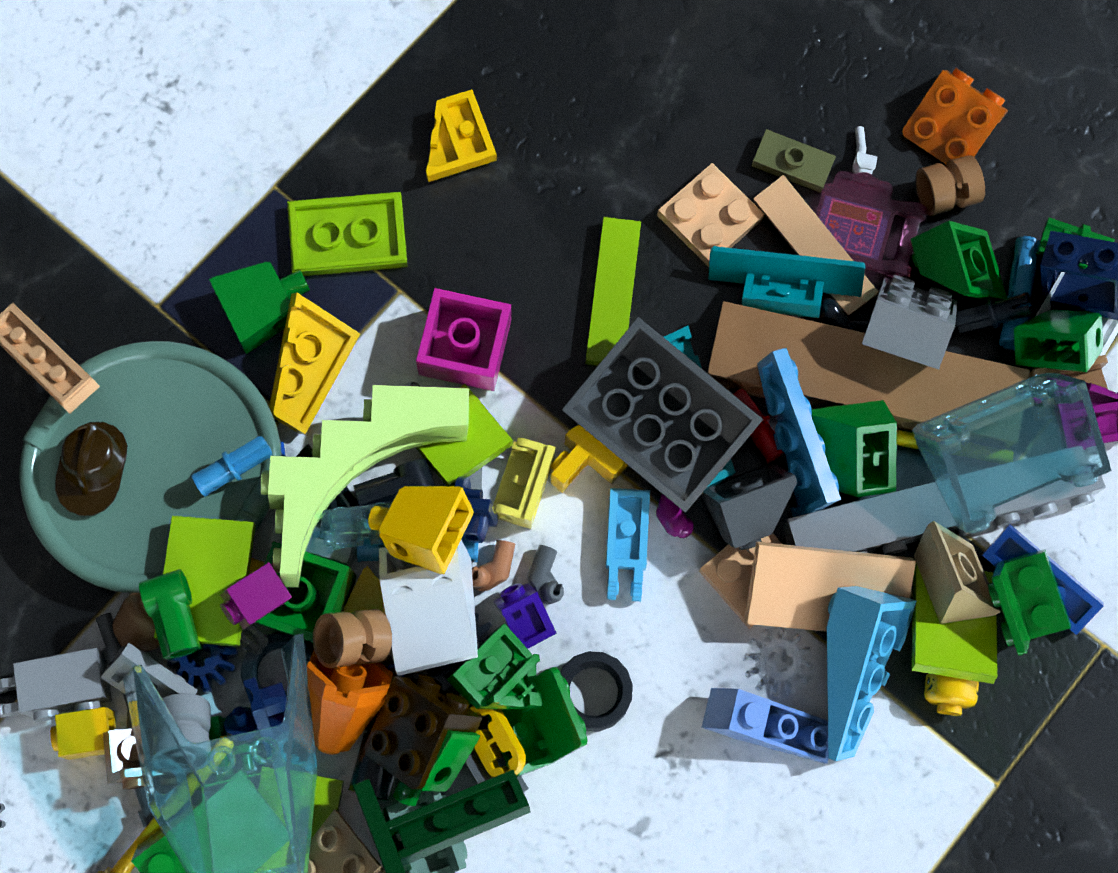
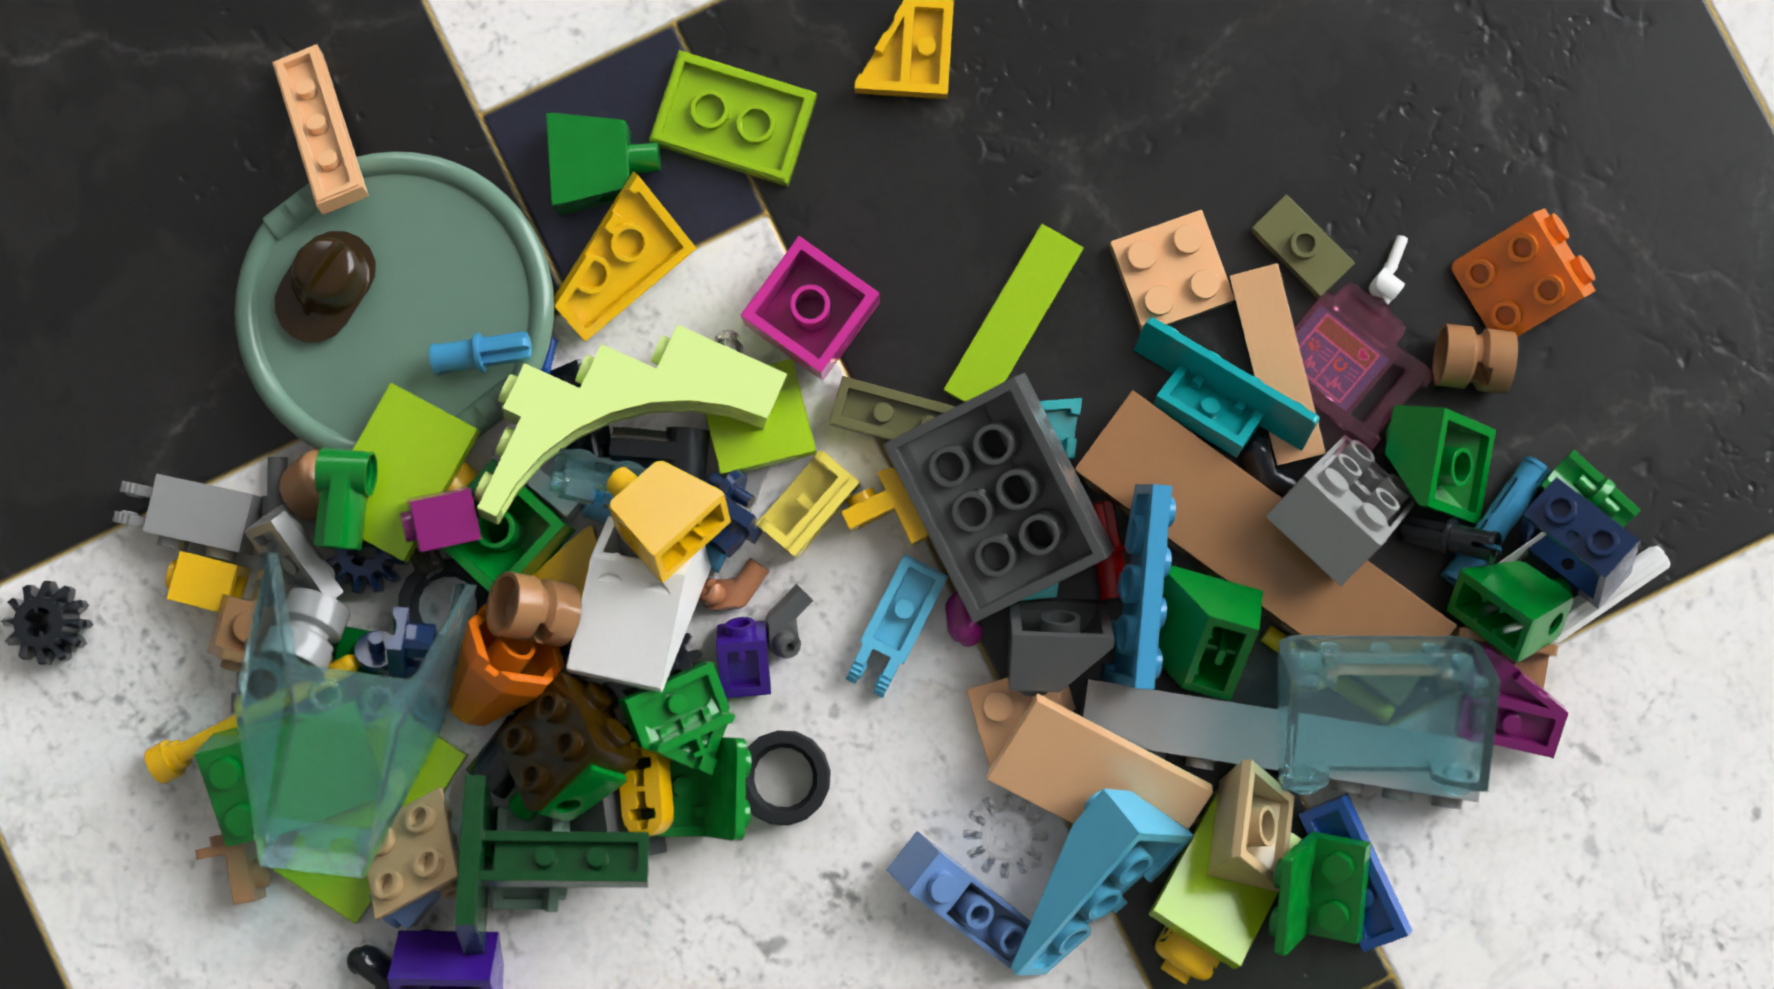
camera: 30 degrees right, 10 degrees up
none -> olive plate [829,376,956,441]

